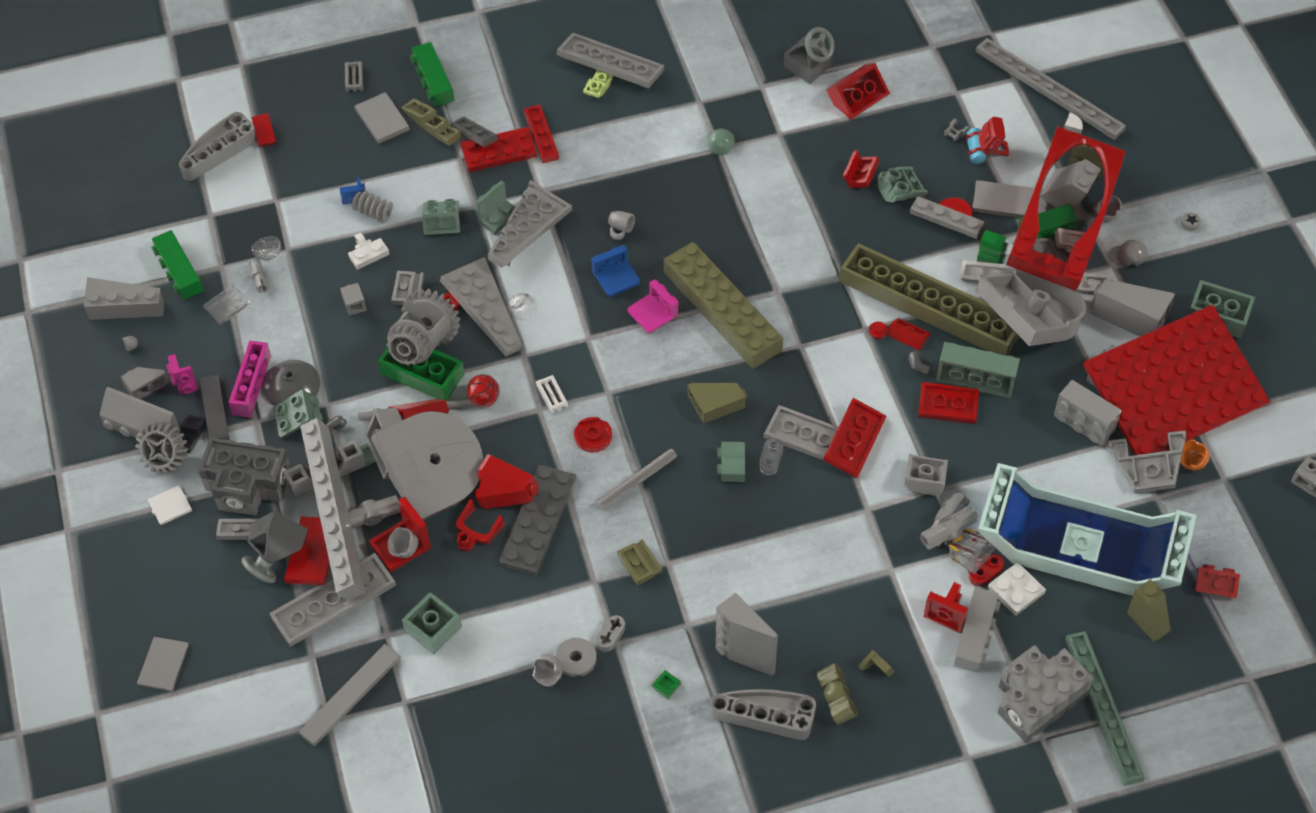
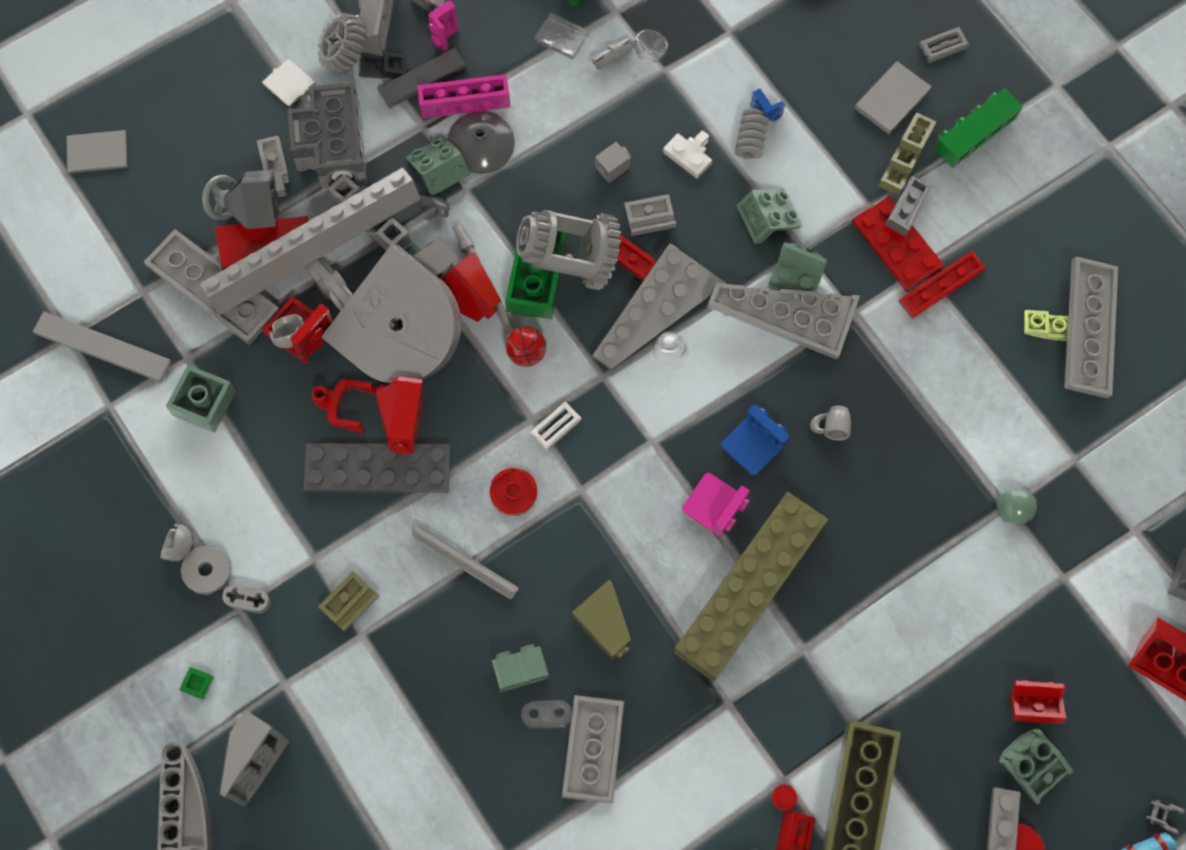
camera: 70 degrees right, 15 degrees up
red tile [823,398,887,479] -> none

